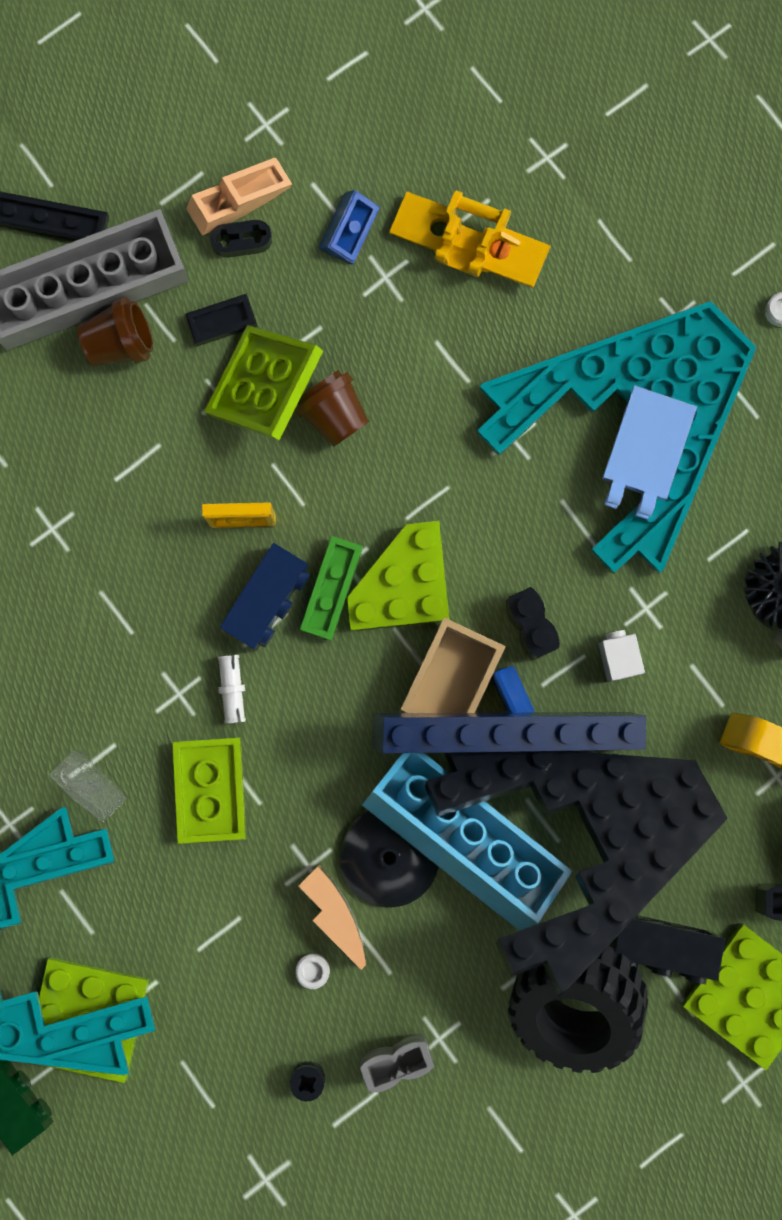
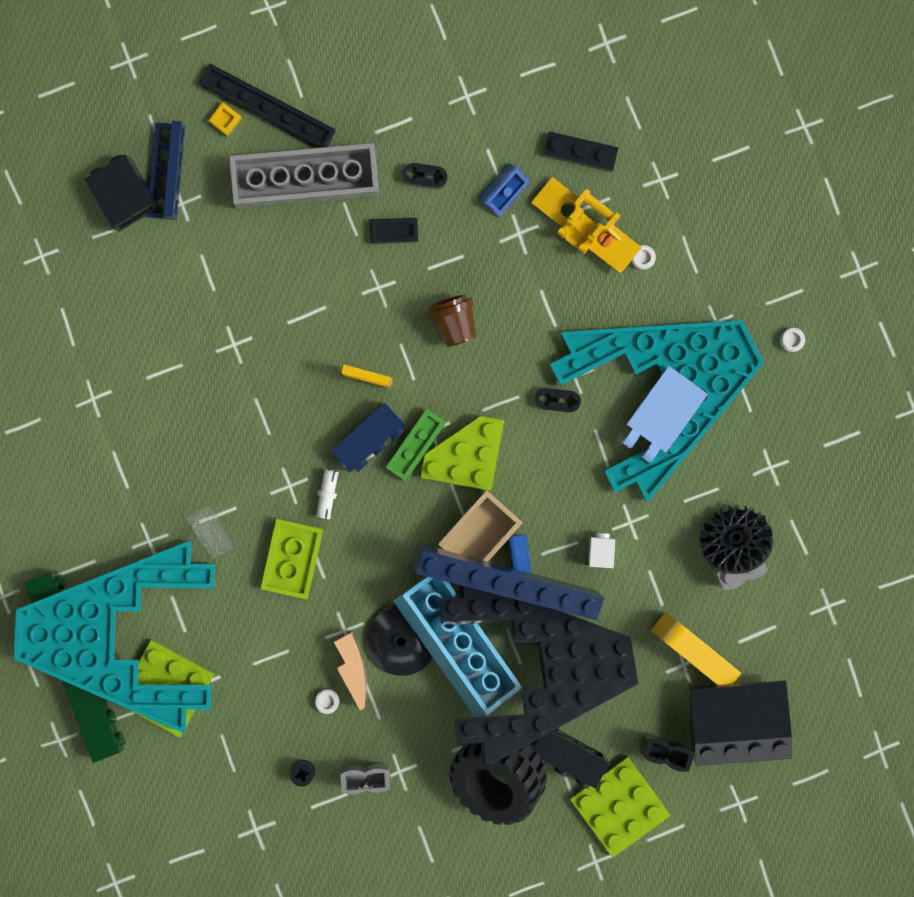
camera: 20 degrees right, 5 degrees up
reddish brown piece [78,297,153,367] -> none
light nougat slope [186,157,292,236] -> none
lime plate [204,325,323,441] -> none
black brick [506,587,560,660] -> none
none -> black beam [535,388,581,413]
none -> black plate [543,131,619,172]
none -> white tile [631,245,656,270]

